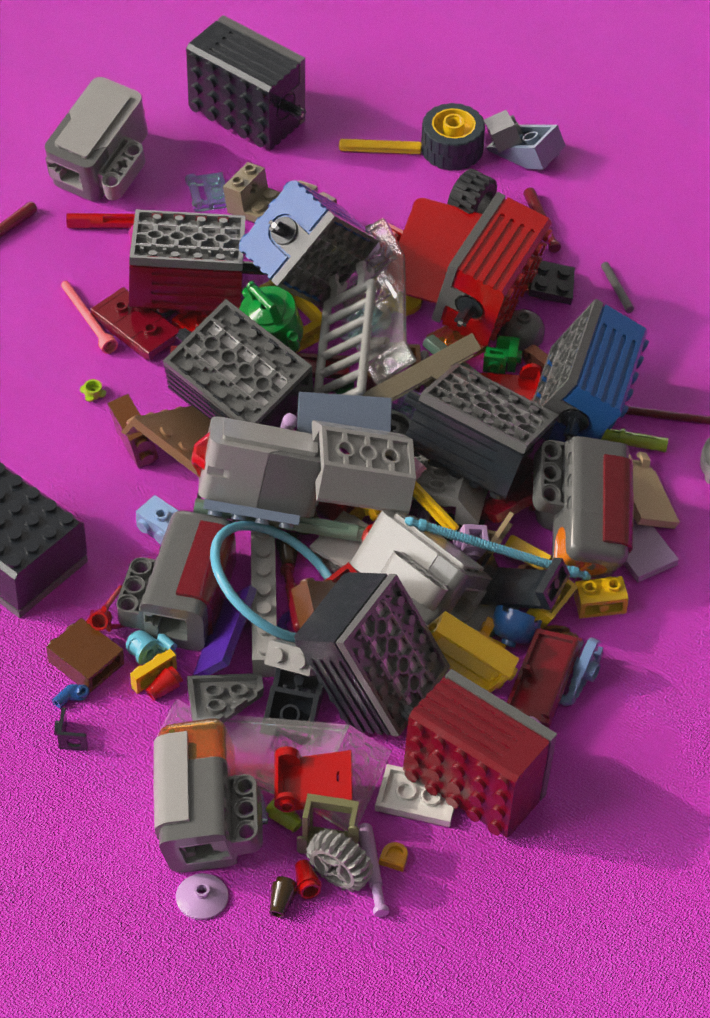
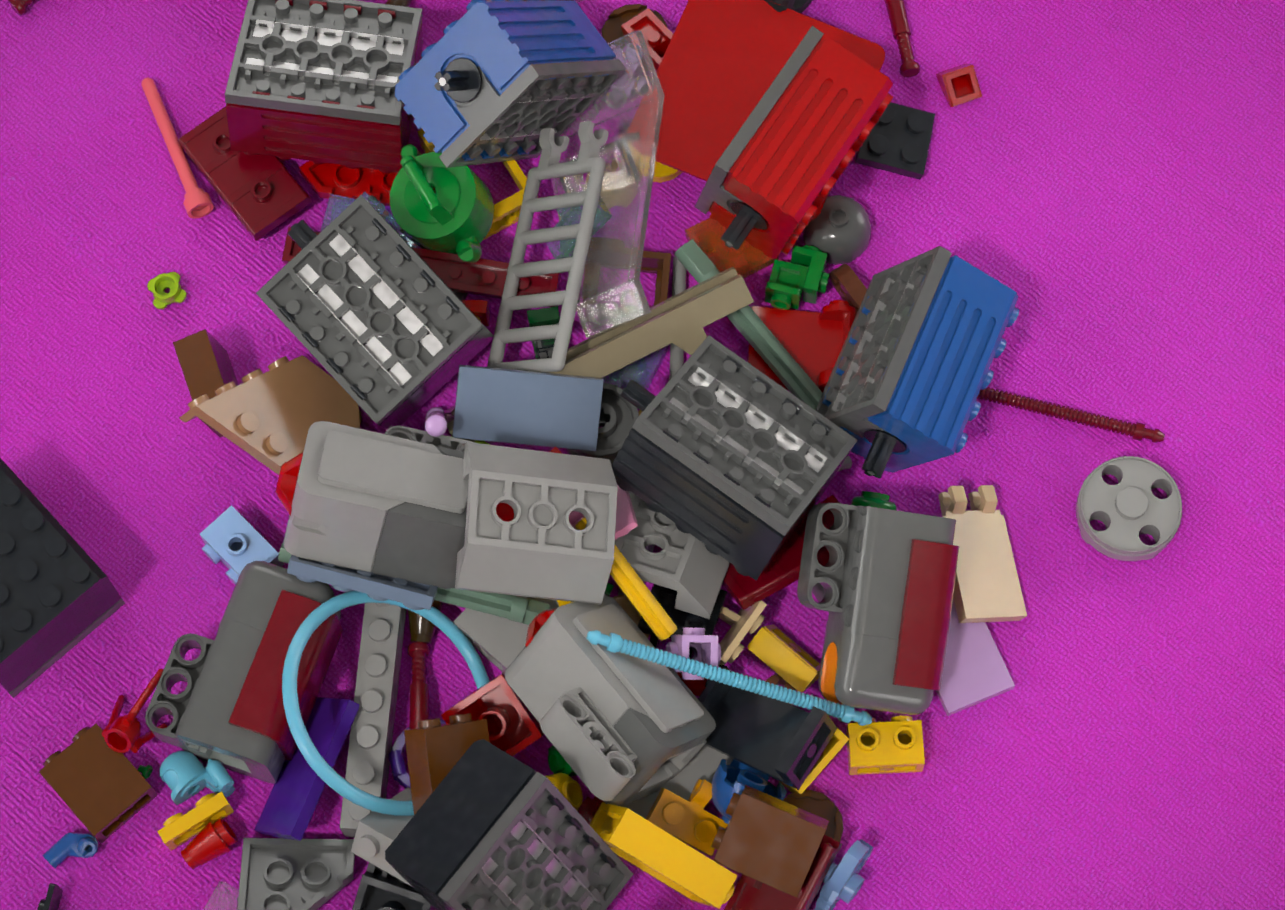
camera: 10 degrees right, 20 degrees up
lime pin [600,428,668,452] -> none
dark grey bar [601,262,634,313] -> none
none -> reddish brown brick [711,785,829,897]
none -> red slope [936,64,982,107]

